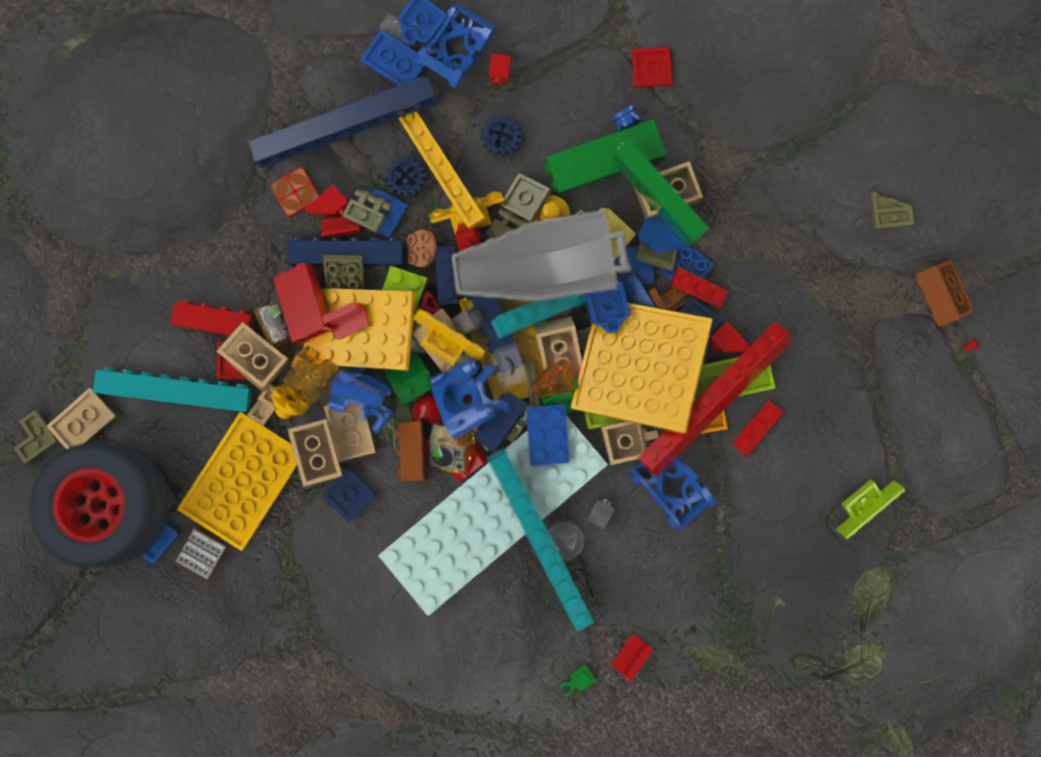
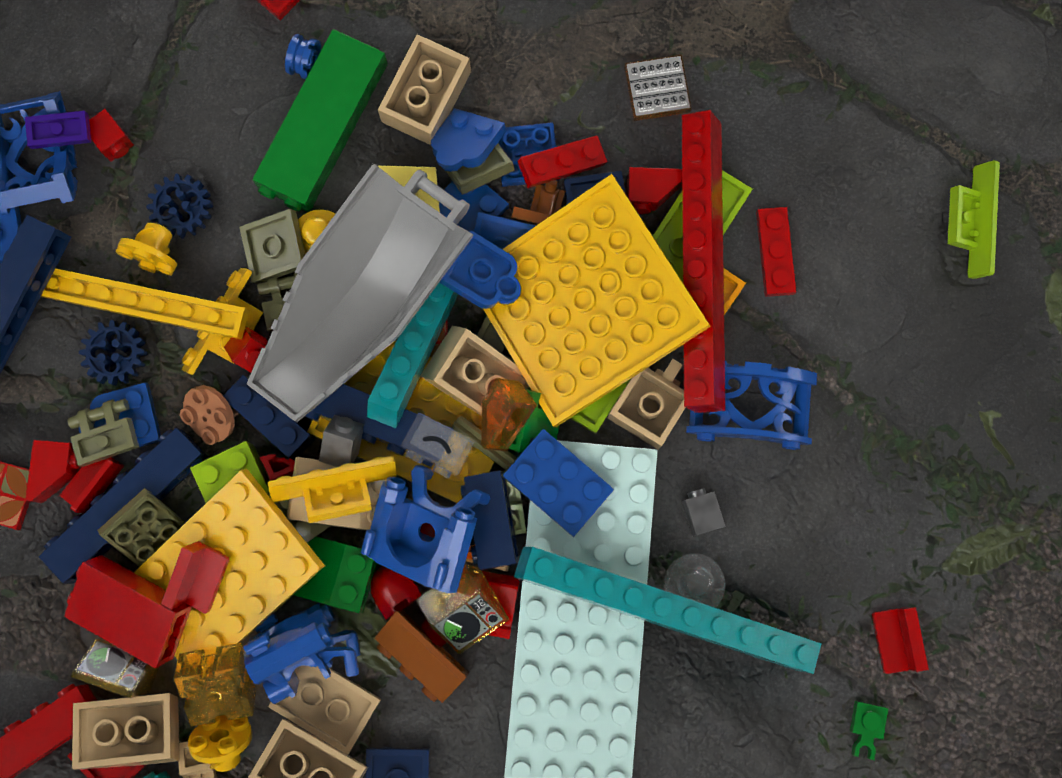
camera: 45 degrees left, 5 degrees down
green brick [612,140,709,248] -> none
none -> dark purple plate [25,110,91,149]
none -> yellow plate [115,223,177,276]
none -> tile [624,55,692,121]

